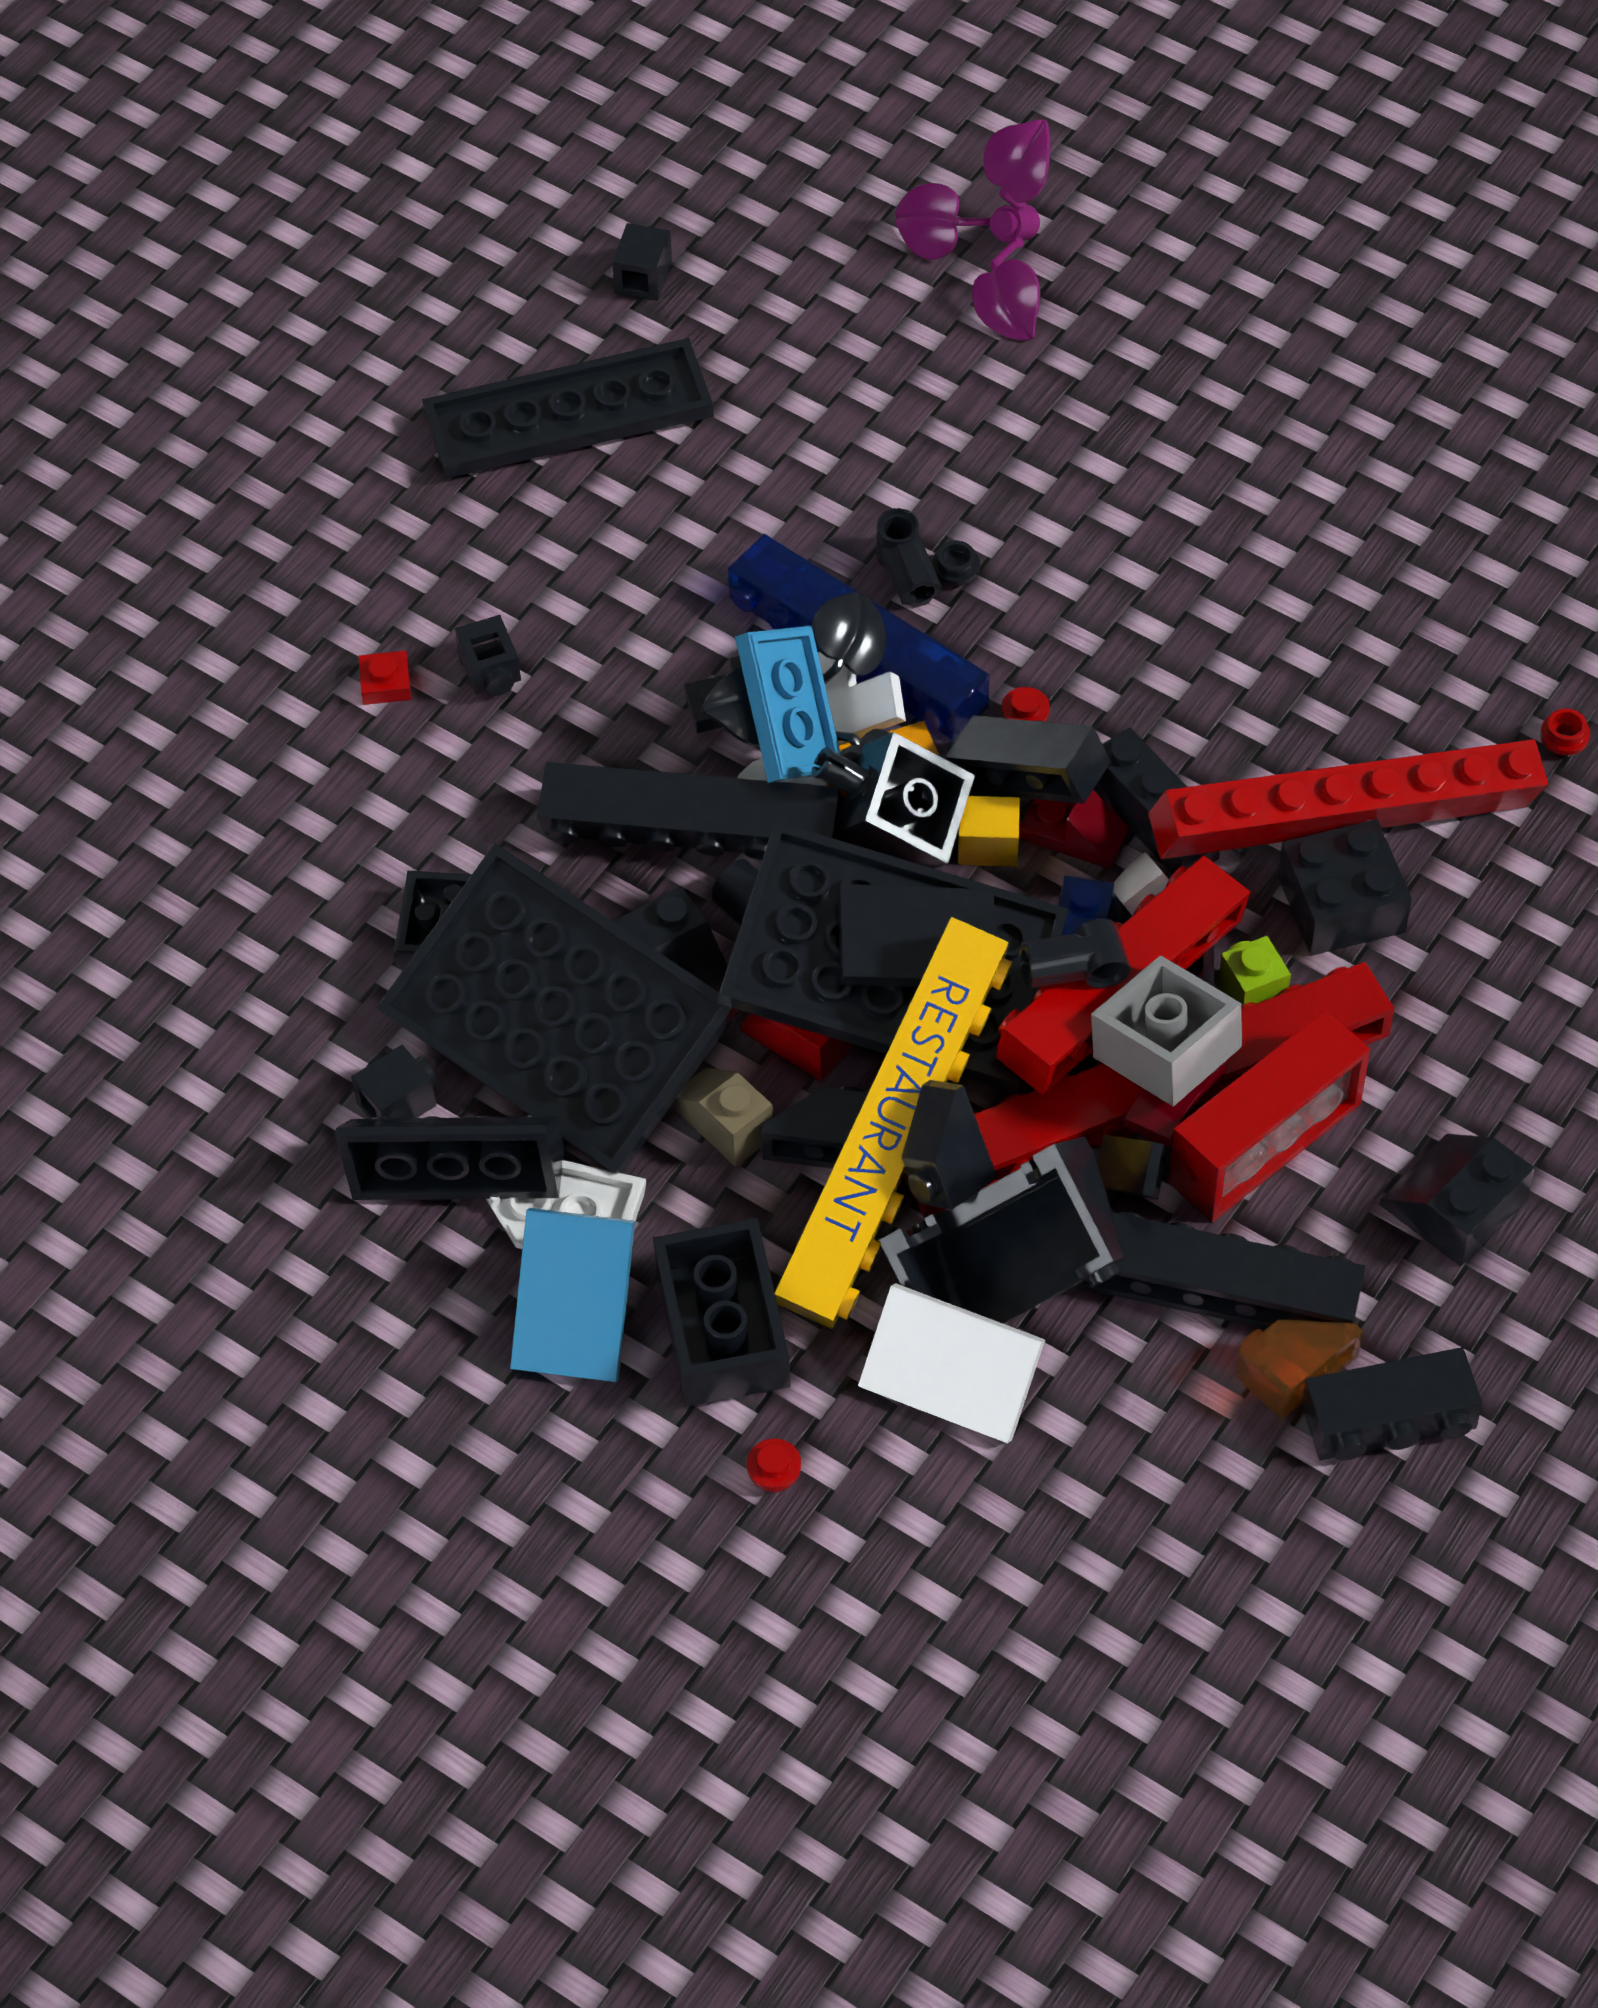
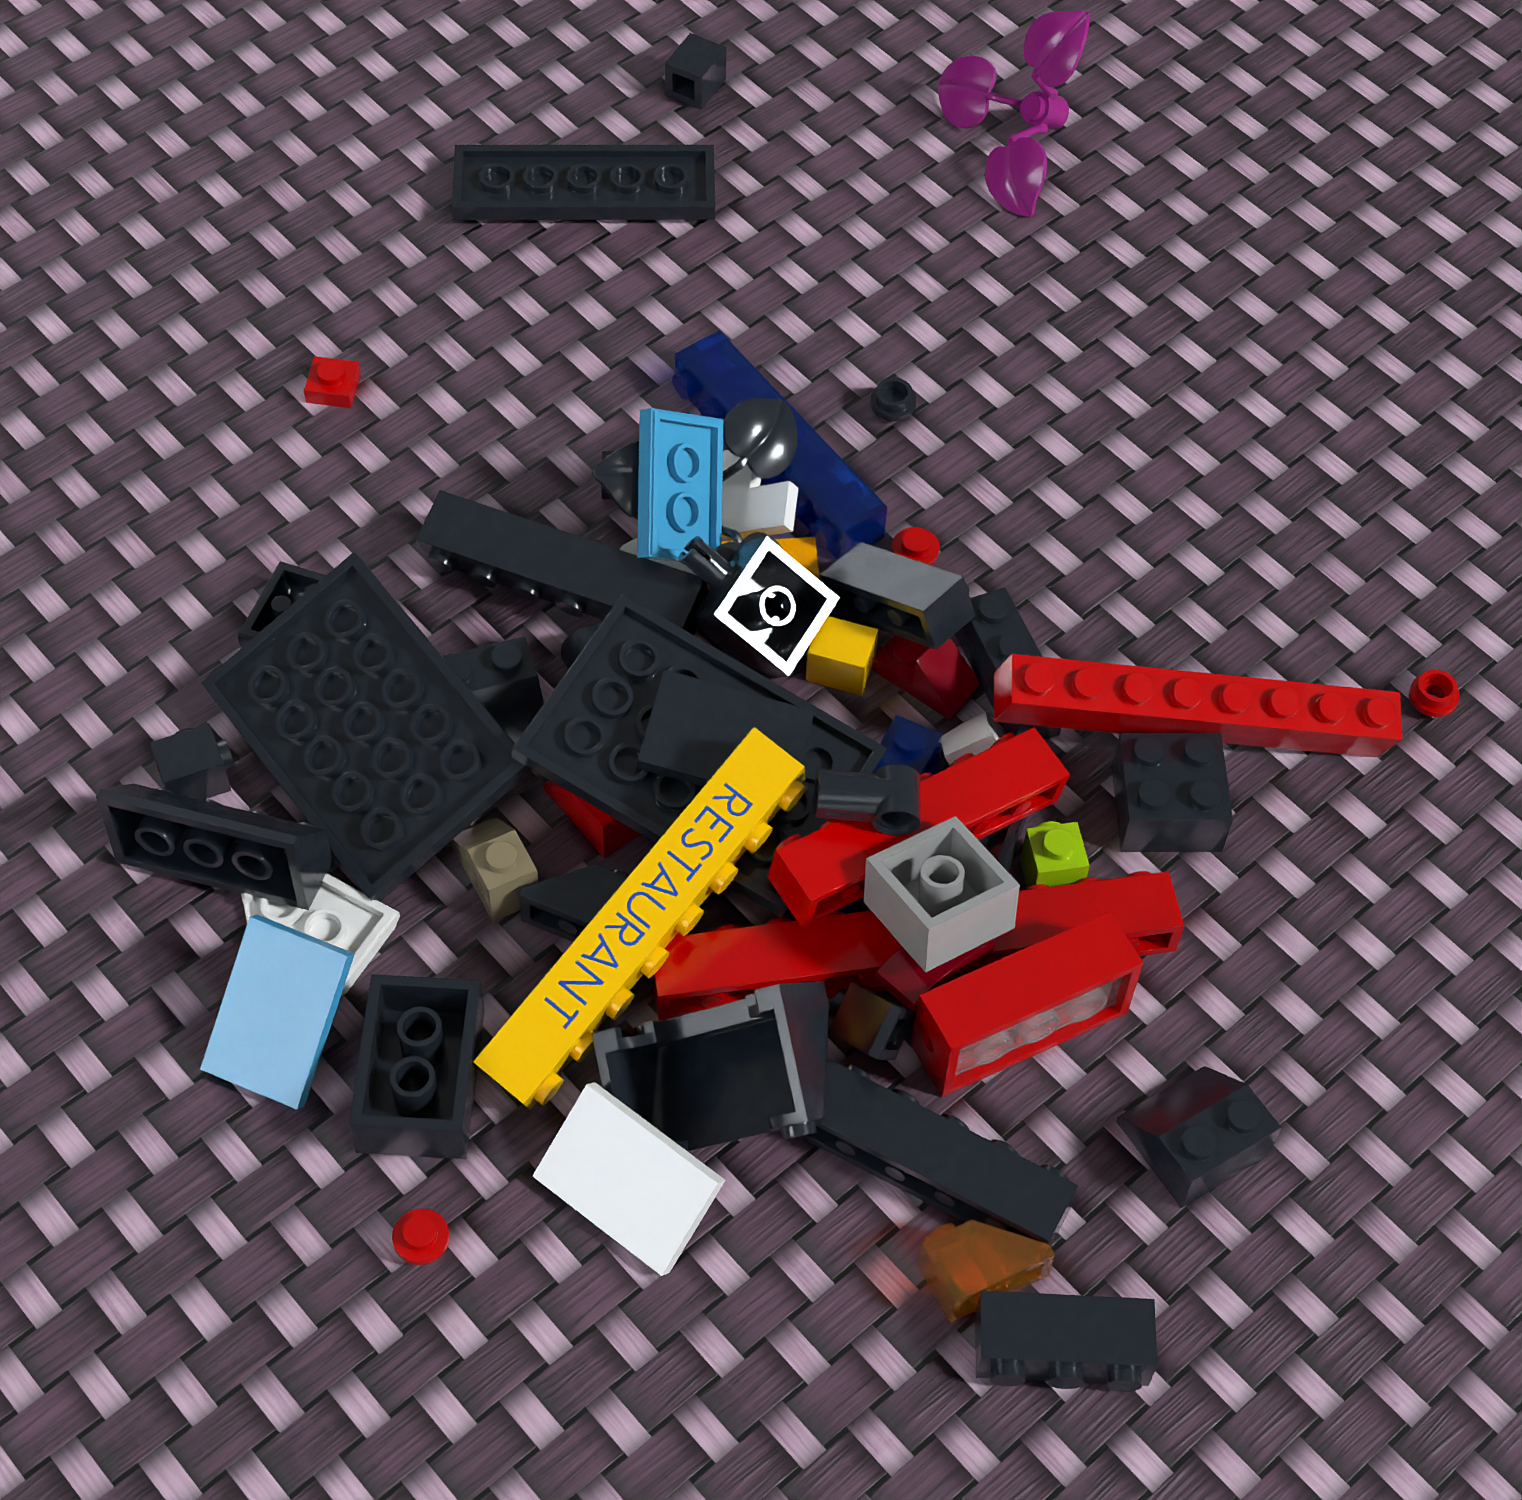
camera: 10 degrees right, 0 degrees up
black brick [454,615,521,696] -> none
black piece [876,508,941,608] -> none
black slope [902,1080,997,1210] -> none

